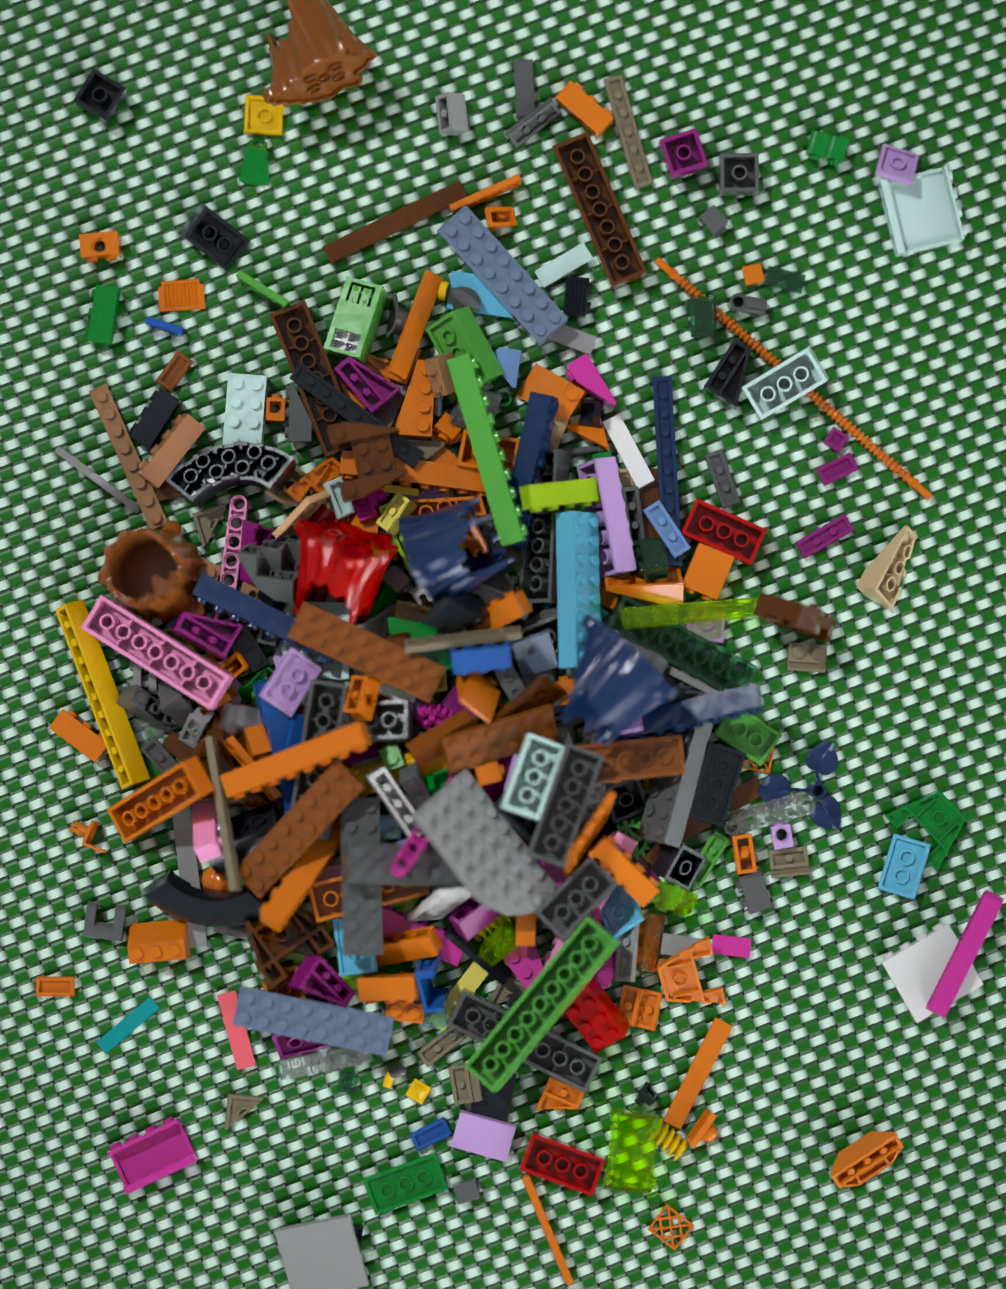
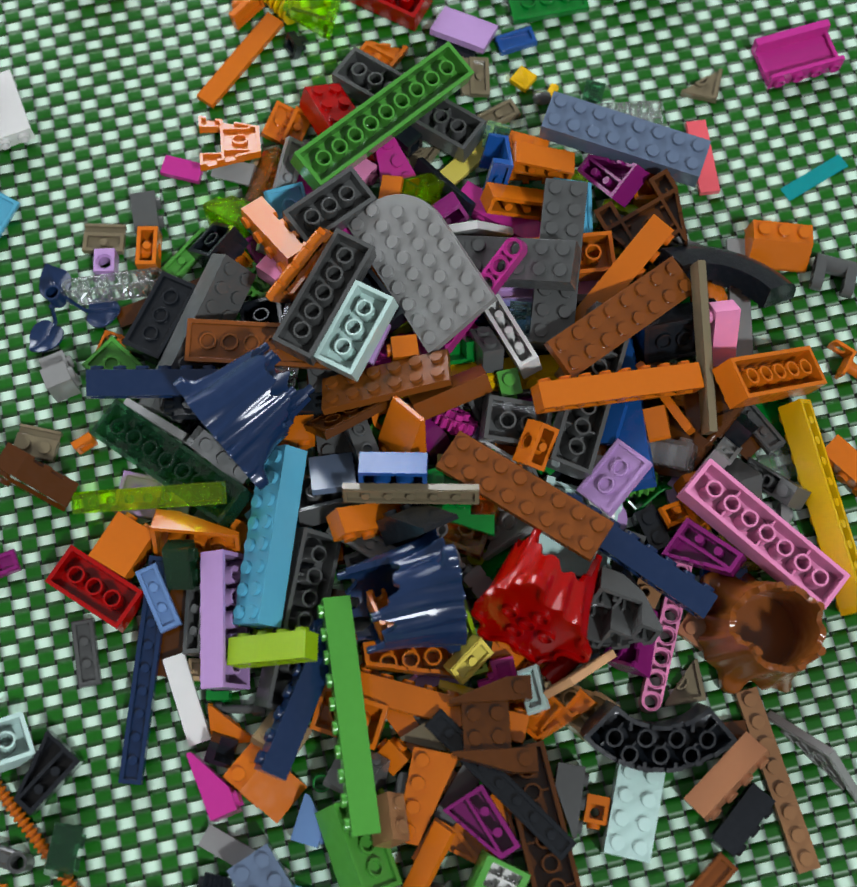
camera: 165 degrees left, 15 degrees down
none -> light grey brick [38,350,82,403]
none -> orange tile [71,432,98,455]
none -> black brick [724,412,759,448]

